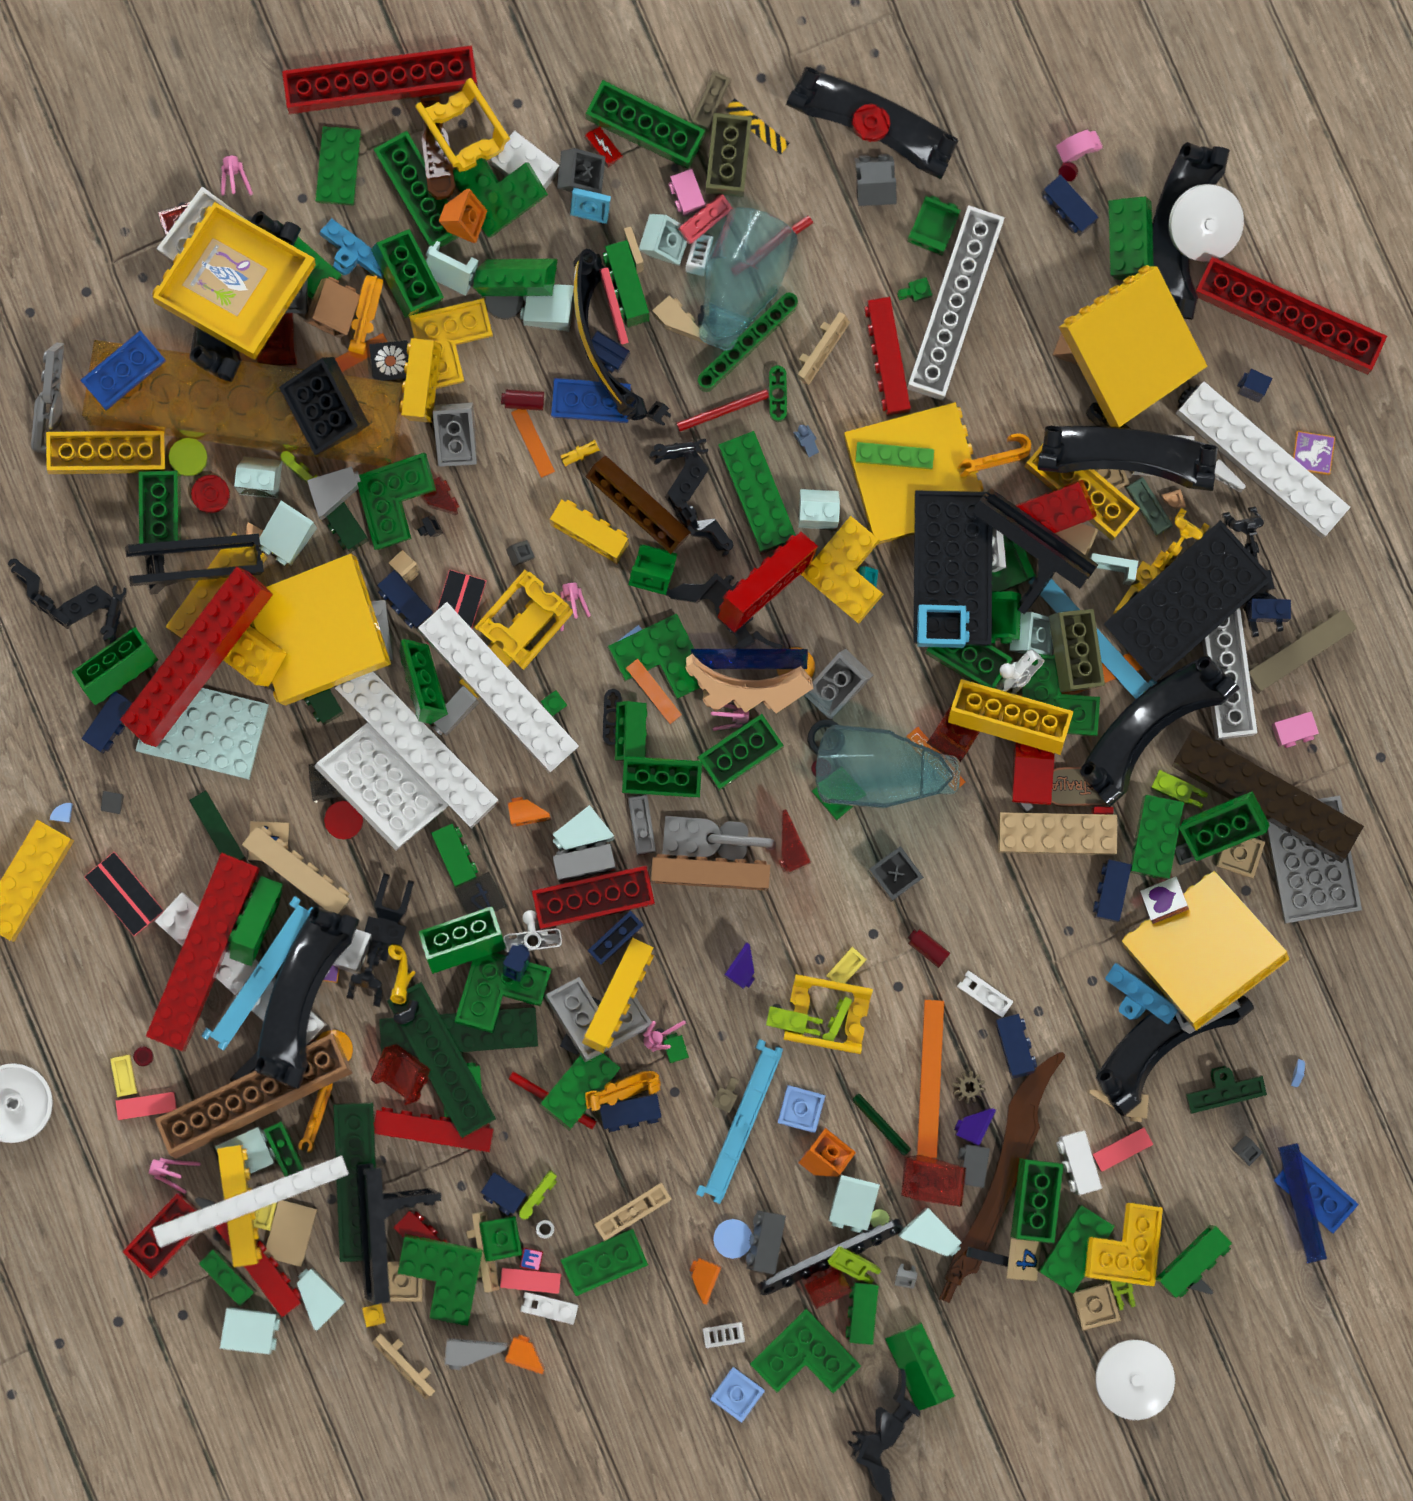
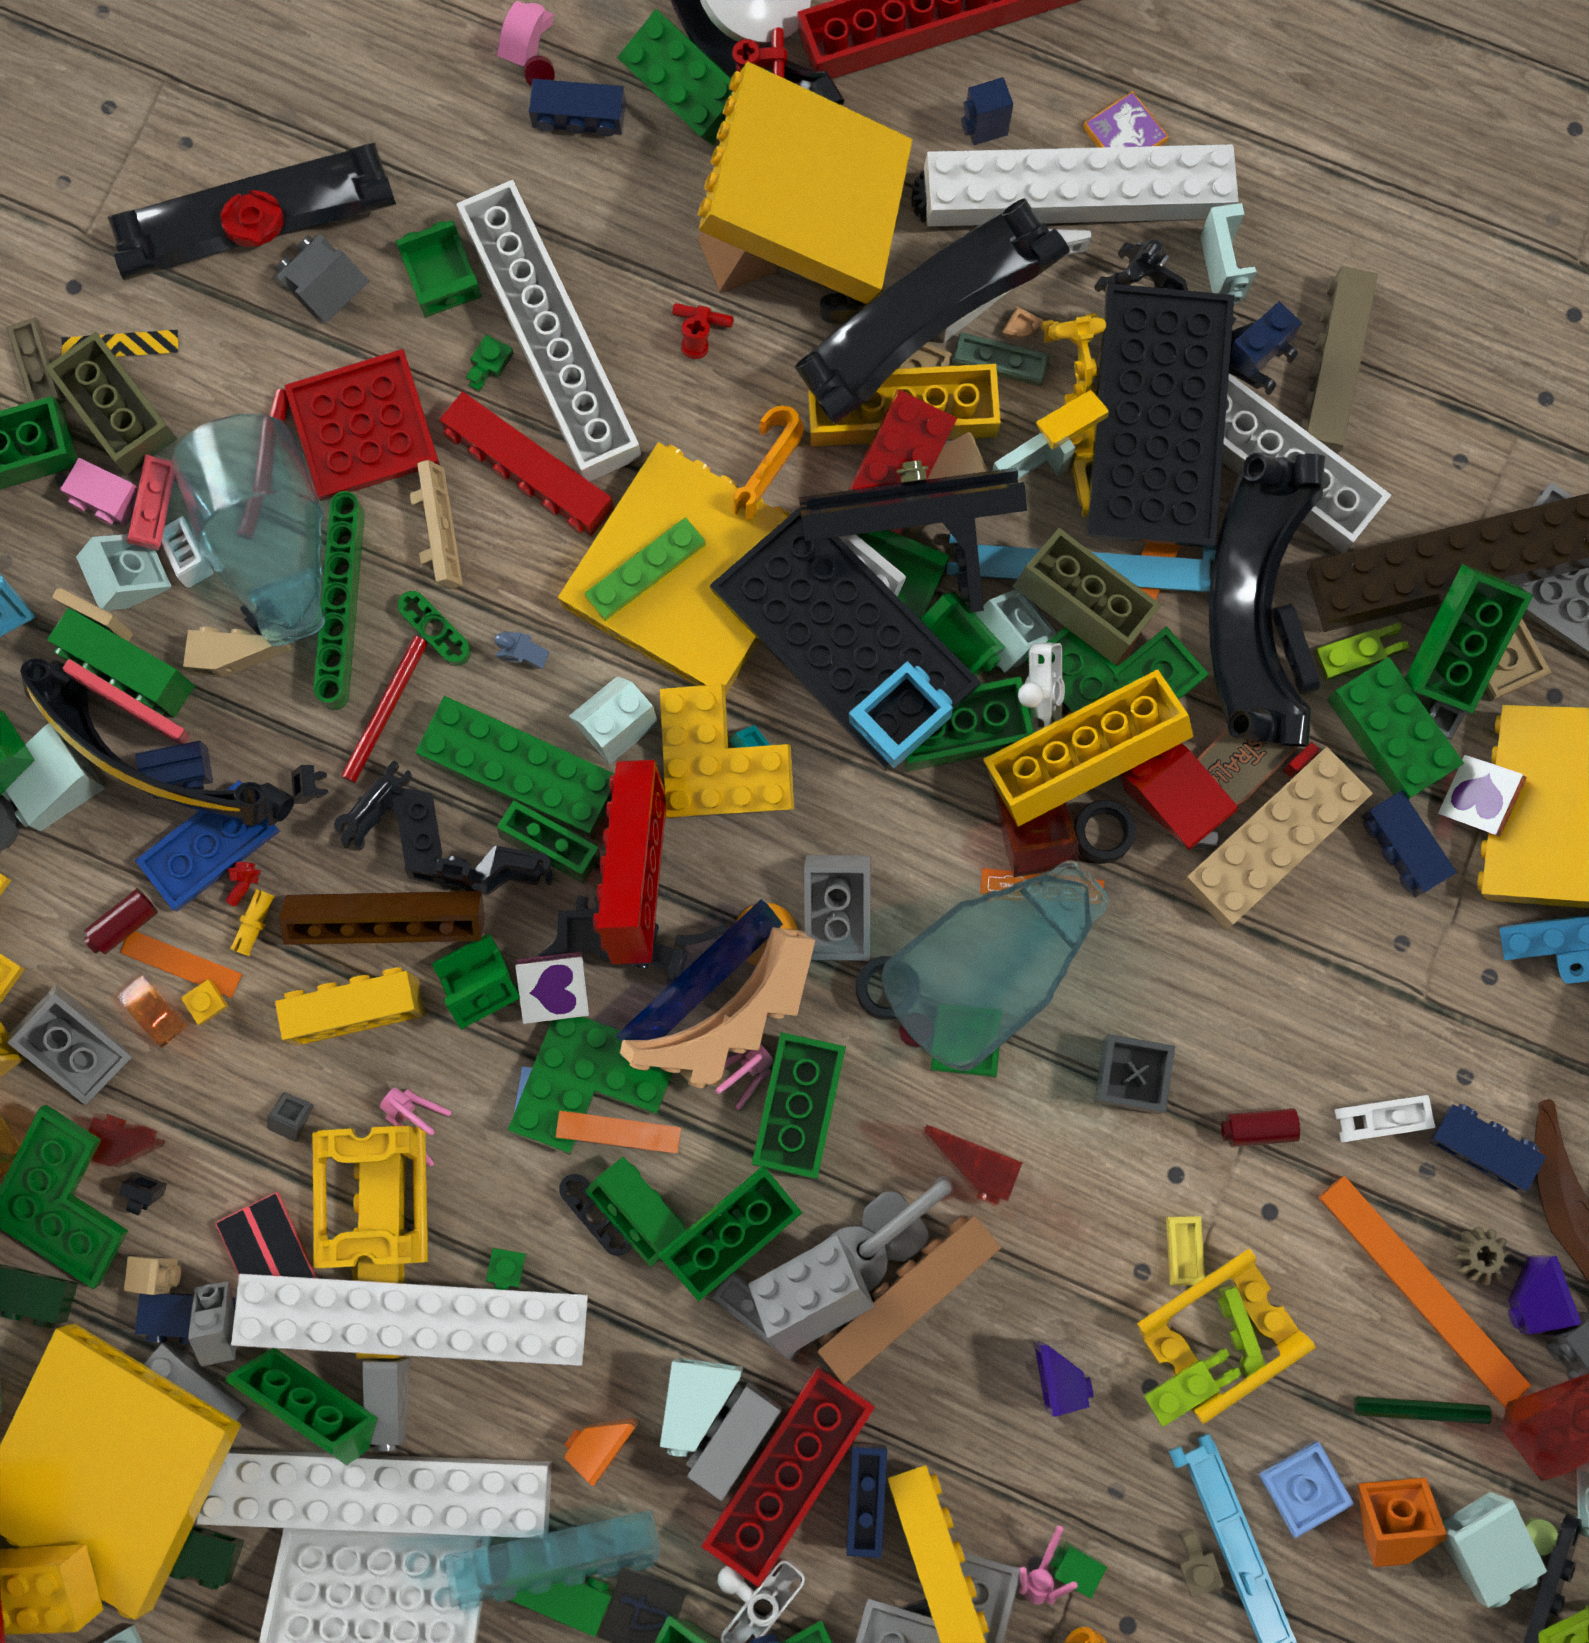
camera: 35 degrees left, 5 degrees down
bright pink brick [1272,711,1319,748] -> none
none -> clear orange slope [117,975,187,1048]
none -> yellow plate [181,979,229,1025]
none -> light grey slope [188,1281,236,1366]
none -> red plate [225,862,261,906]
none -> red plate [284,349,440,502]
none -> clear light blue brick [444,1510,661,1610]
none -> green brick [497,800,600,884]
none -> tile [515,952,589,1024]
none -> red piece [672,303,734,359]
none -> red piece [732,27,787,78]
none -> light grey brick [748,1235,874,1357]
none -> olive plate [897,460,929,483]
none -> yellow slope [1036,390,1109,450]
none -> black tyre [1072,800,1137,864]
none -> light aqua panel [1200,203,1257,304]
none -> black beam [1273,604,1320,695]

